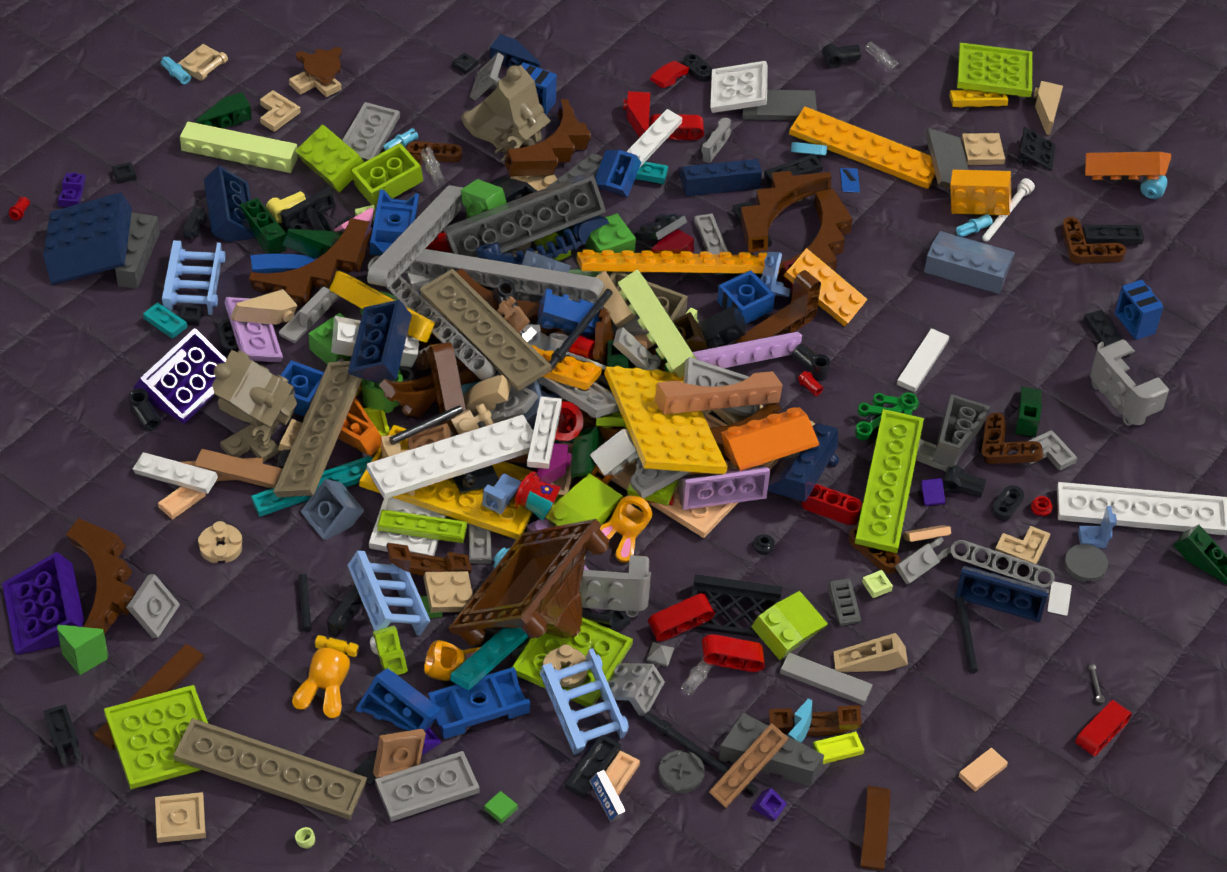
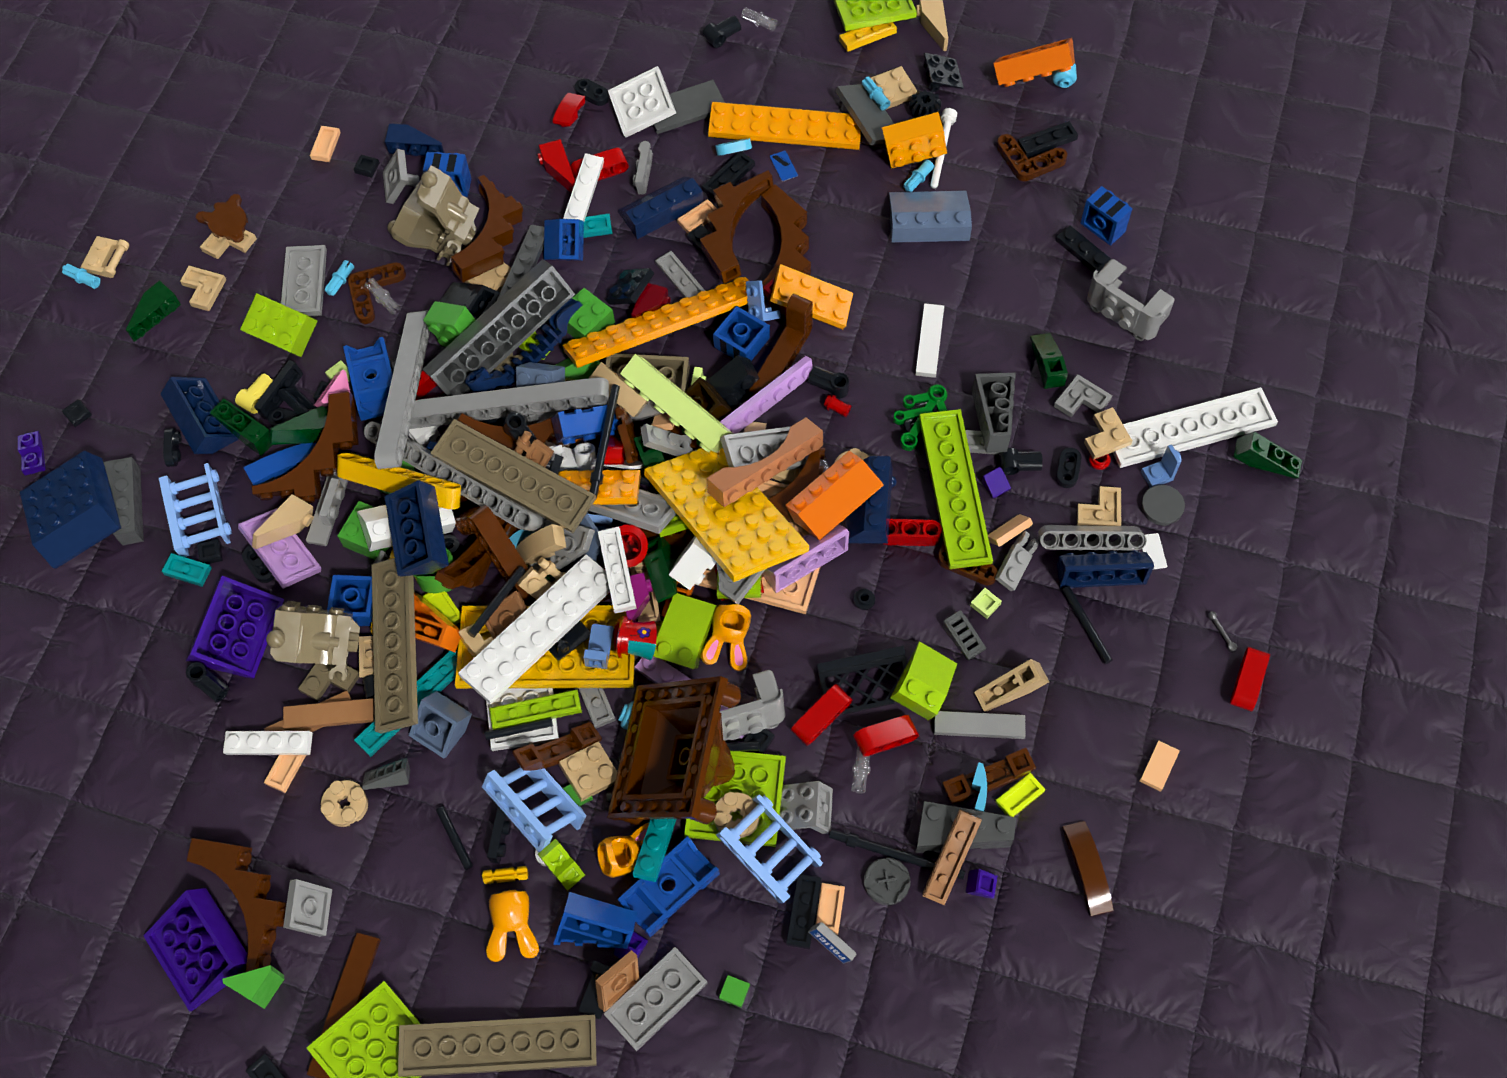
camera: 15 degrees left, 15 degrees up
yellowish green brick [180,122,298,173] -> none
lime brick [351,143,423,208] -> none
light grey slope [646,642,674,667] -> none
reddish brown beam [982,412,1044,464] -> none
none -> light nougat tile [310,126,341,162]
none -> dark grey slope [362,758,411,790]
none -> black bar [485,717,553,740]
none -> light nougat tile [677,199,717,233]
none -> medium azure axle [861,77,891,111]
none -> black gear [909,89,942,118]
none -> tan plate [1084,407,1132,459]

